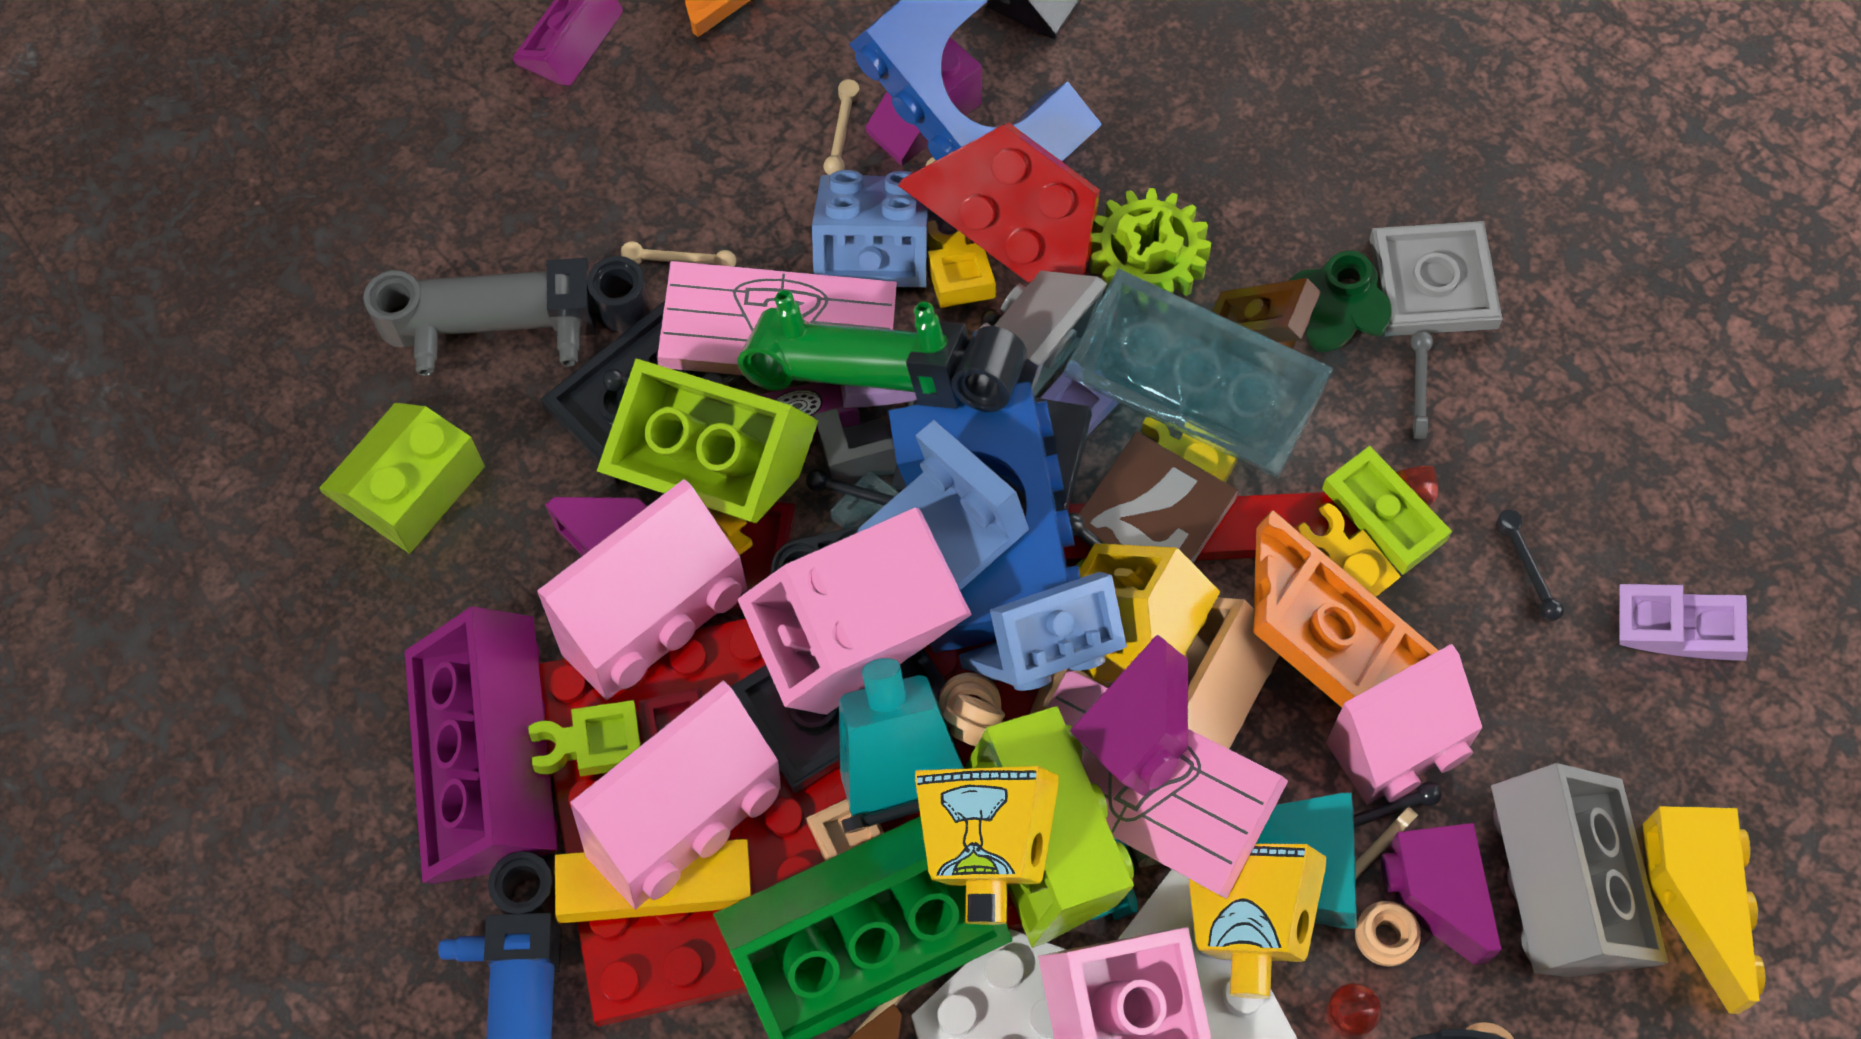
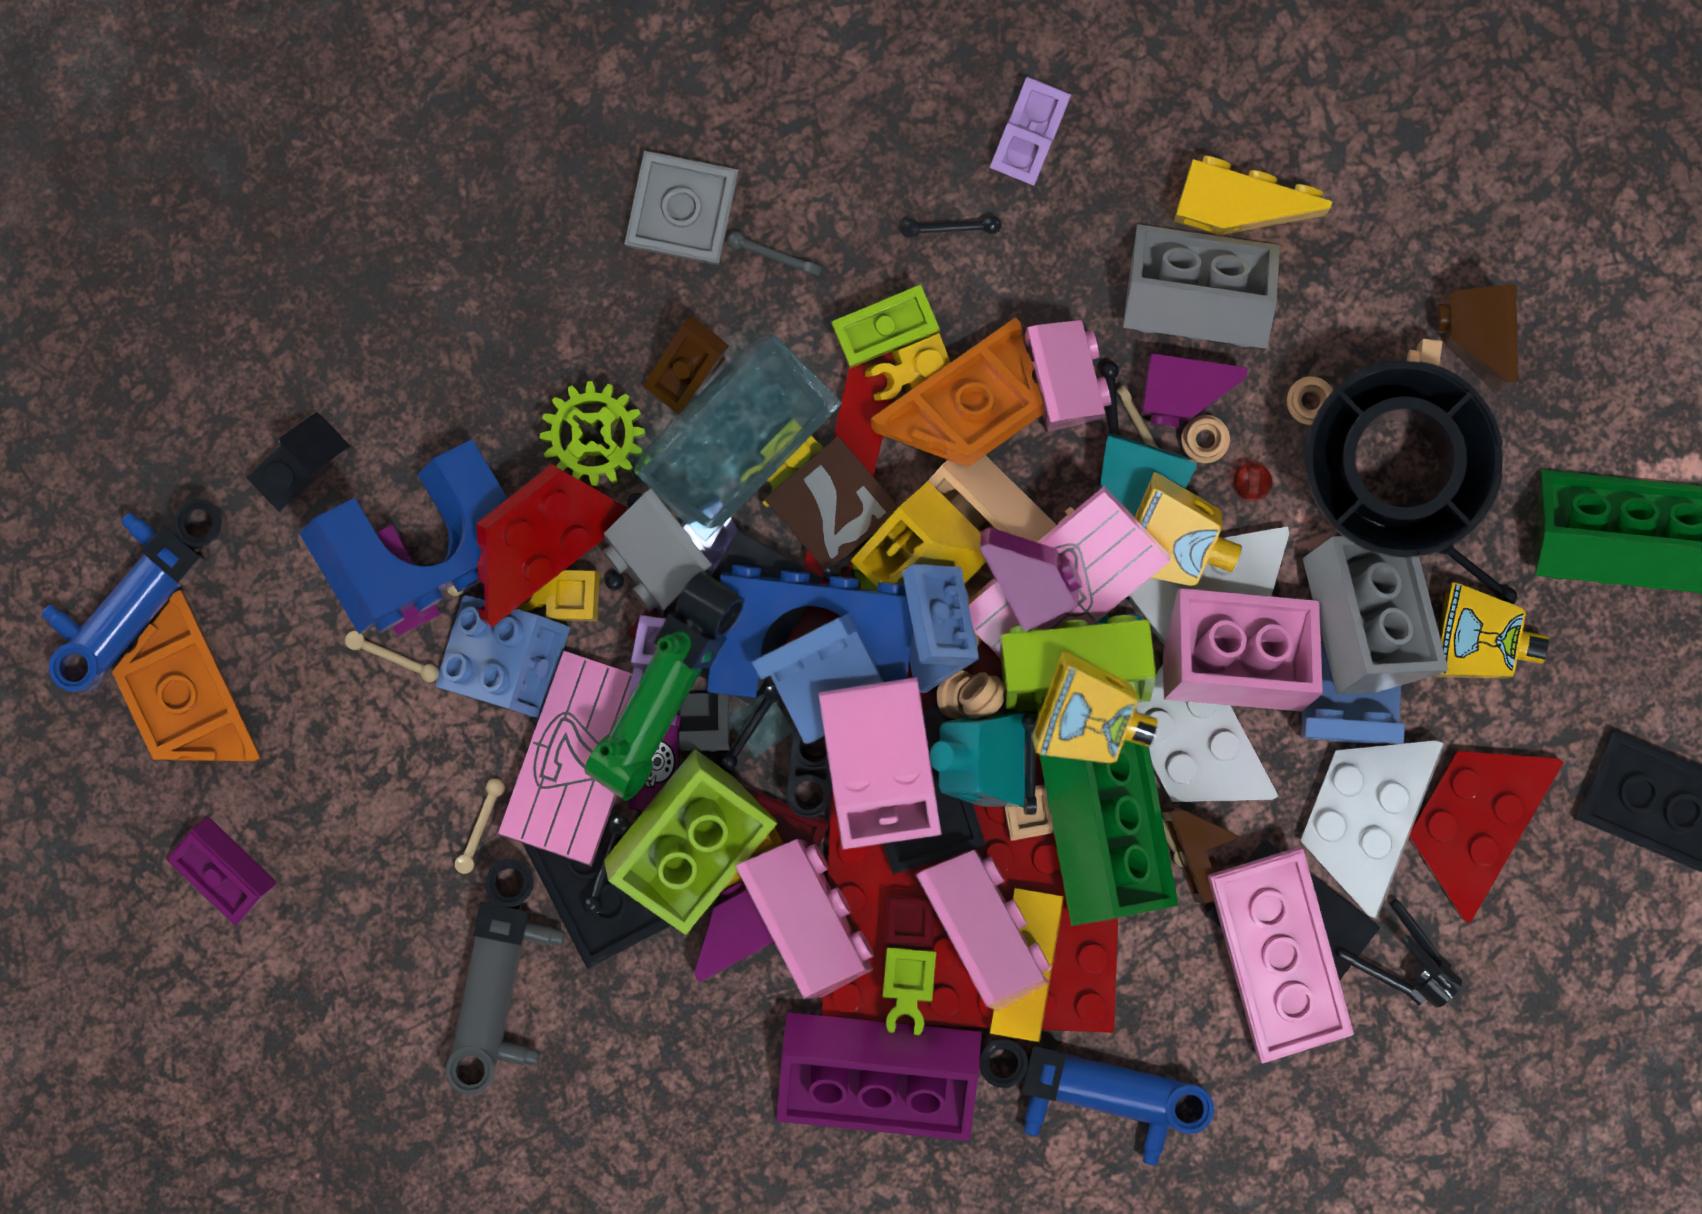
camera: 75 degrees left, 20 degrees up
lime slope [319,403,485,554] -> none
dark green plate [1288,250,1392,352] -> none
clear red hinge [1396,466,1439,508] -> none

